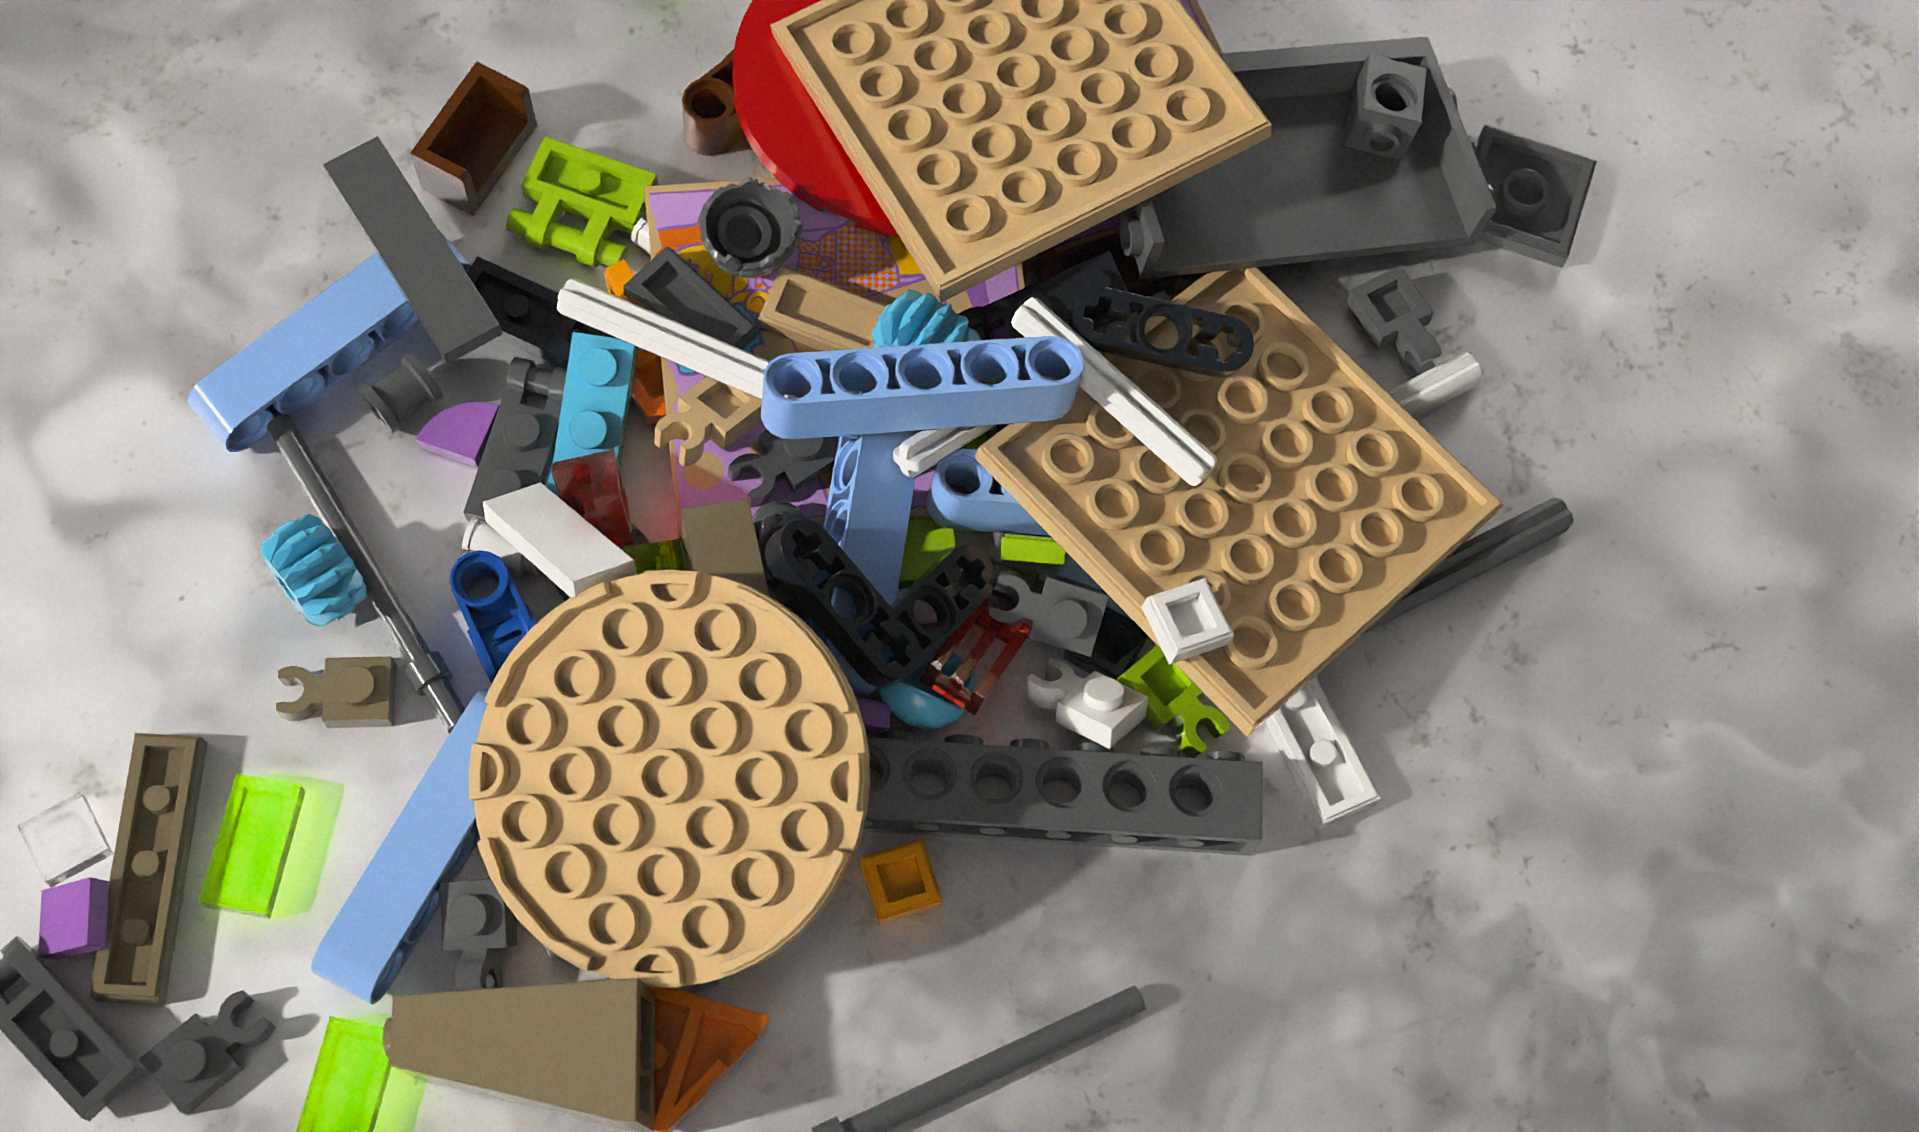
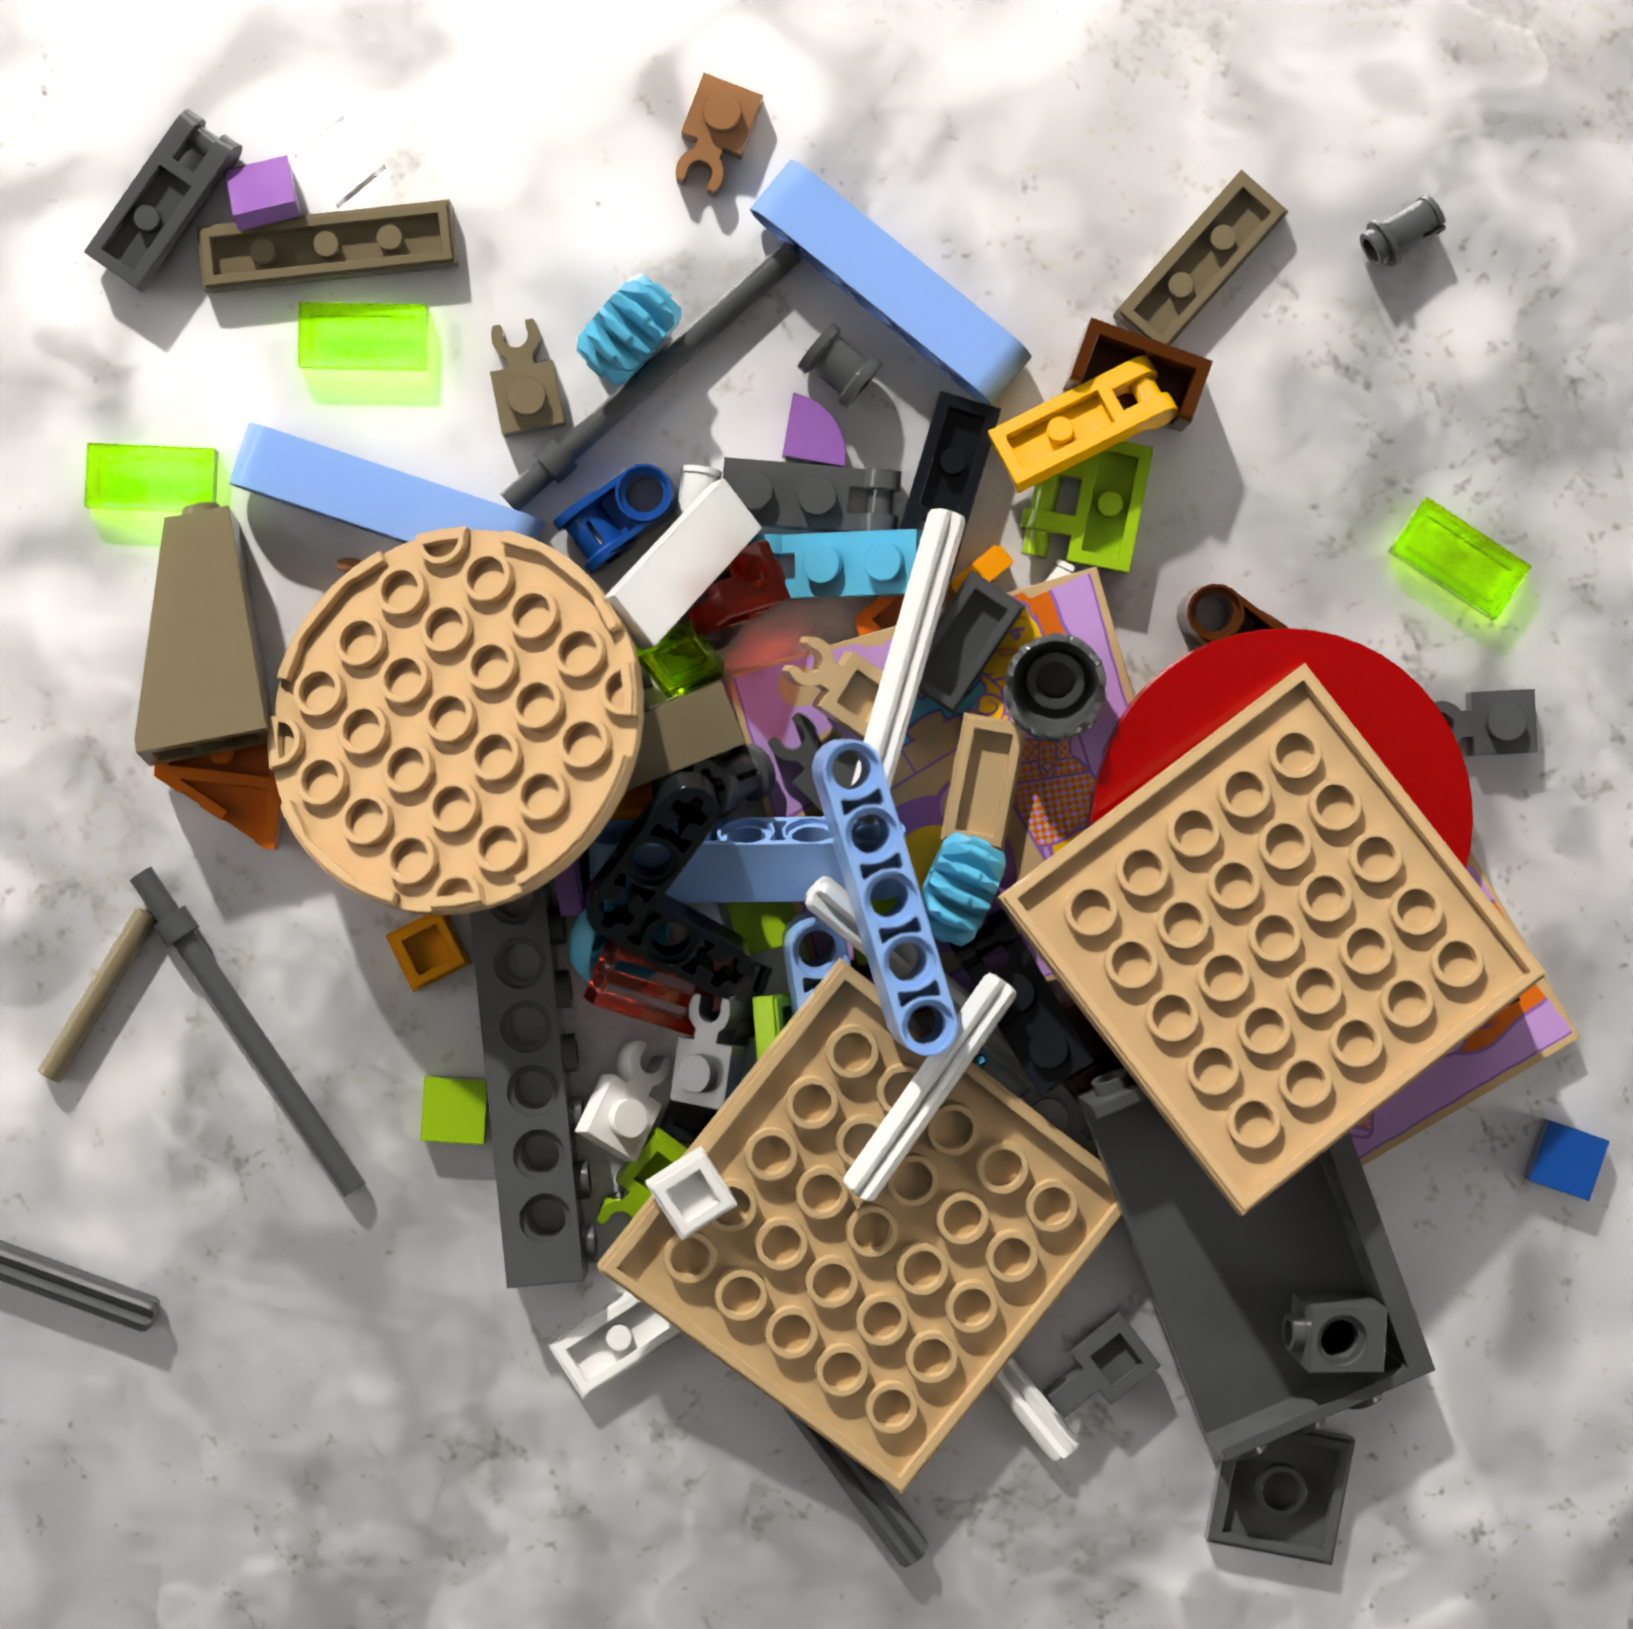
camera: 85 degrees right, 20 degrees up
dark grey plate [139,990,276,1115] -> none
dark grey tile [323,136,503,364] -> none
dark grey plate [440,879,517,991] -> none
black beam [1069,287,1254,377] -> none
none -> lime tile [420,1075,489,1145]
none -> medium nougat plate [676,73,763,197]
none -> yellow plate [988,355,1179,493]
none -> dark tan tile [1113,169,1289,345]

